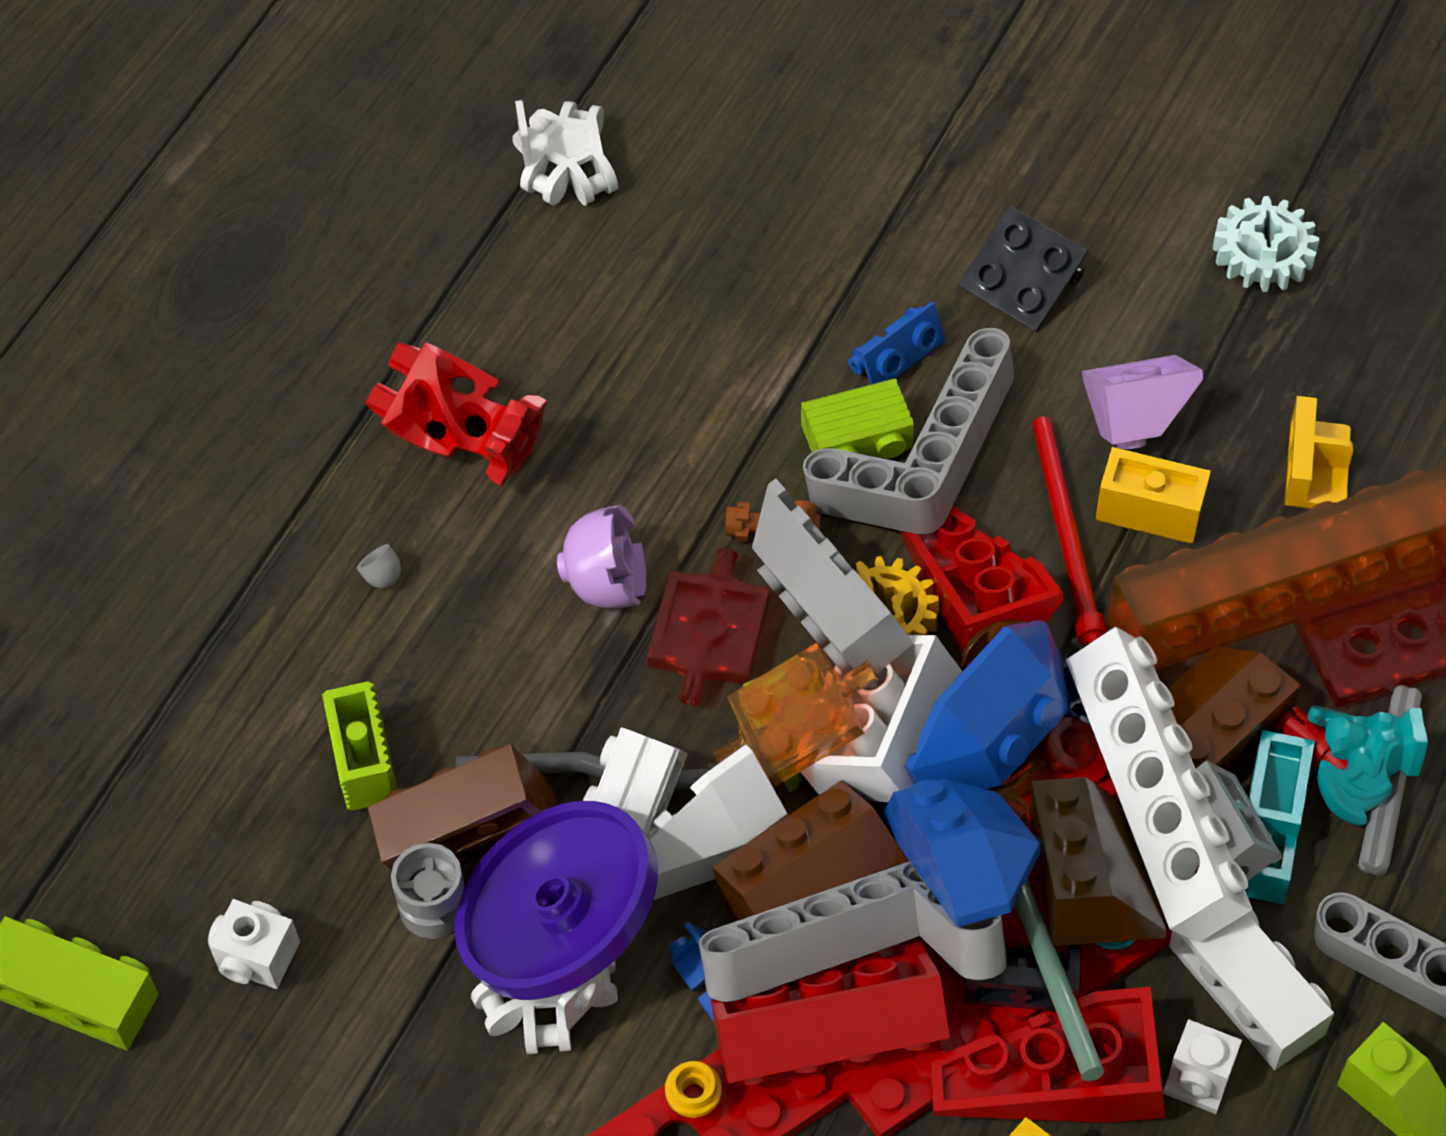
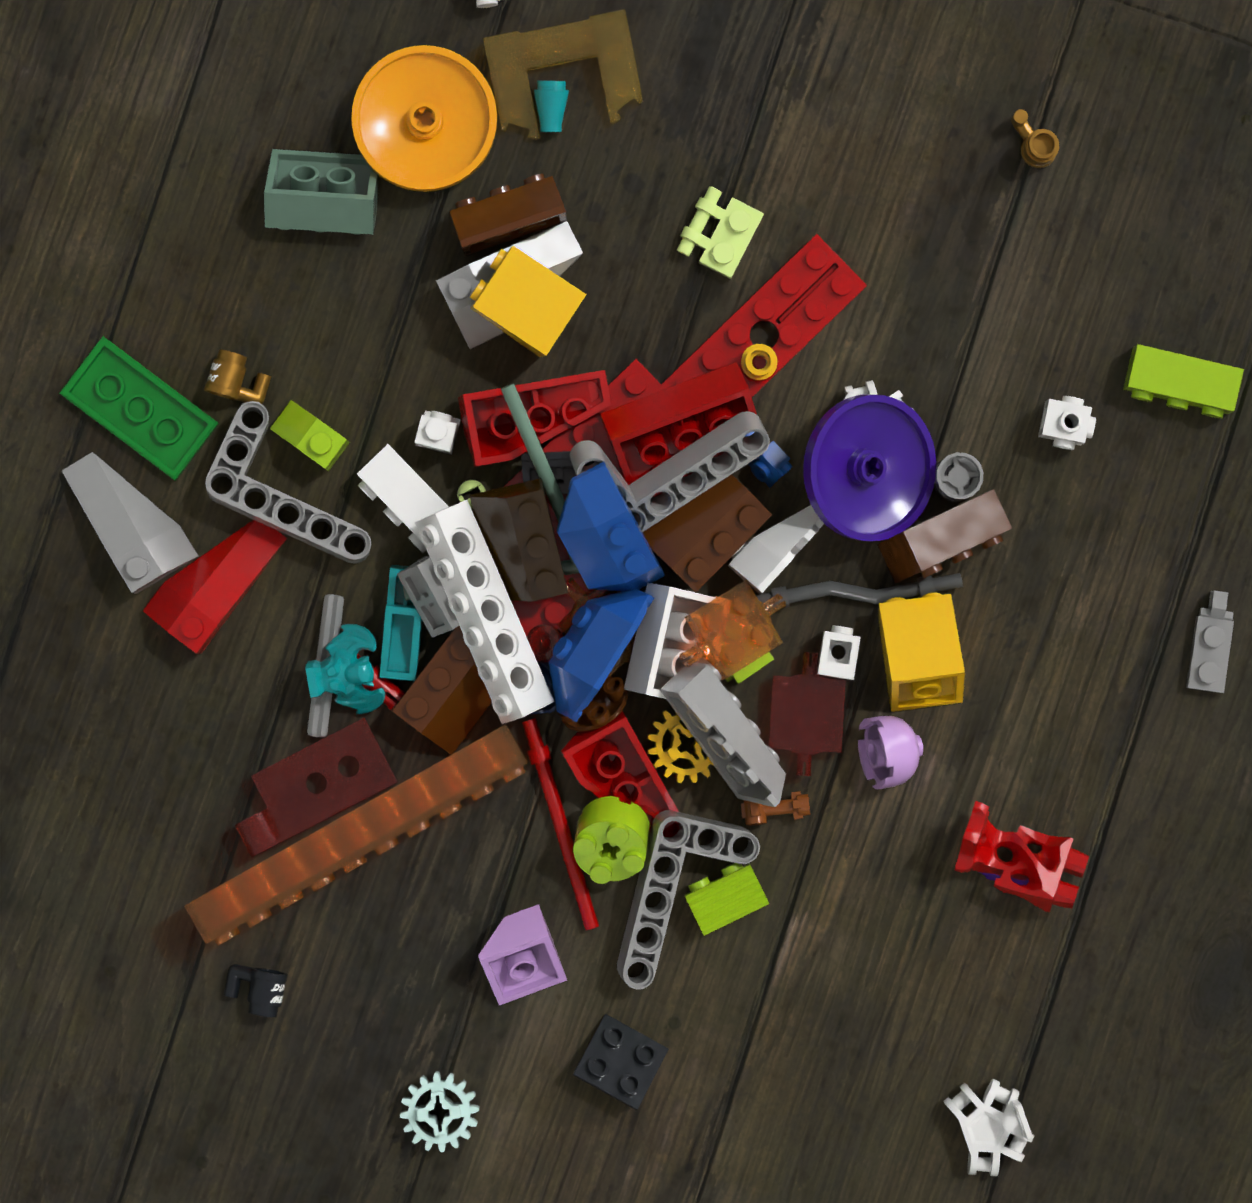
camera: 165 degrees right, 30 degrees up
lime brick [322,681,397,810] -> none
light grey hinge [357,544,401,588] -> none
white brick [583,727,688,836] -> none
blue hinge [848,302,946,385] -> none
yellow panel [1096,447,1211,543] -> none
yellow panel [1285,396,1354,512] -> none
none -> yellowish green hinge [457,480,486,509]
none -> lime brick [573,796,650,884]
none -> white brick [816,625,861,680]
none -> yellow slope [878,592,965,712]
none -> light grey hinge [1186,590,1234,693]

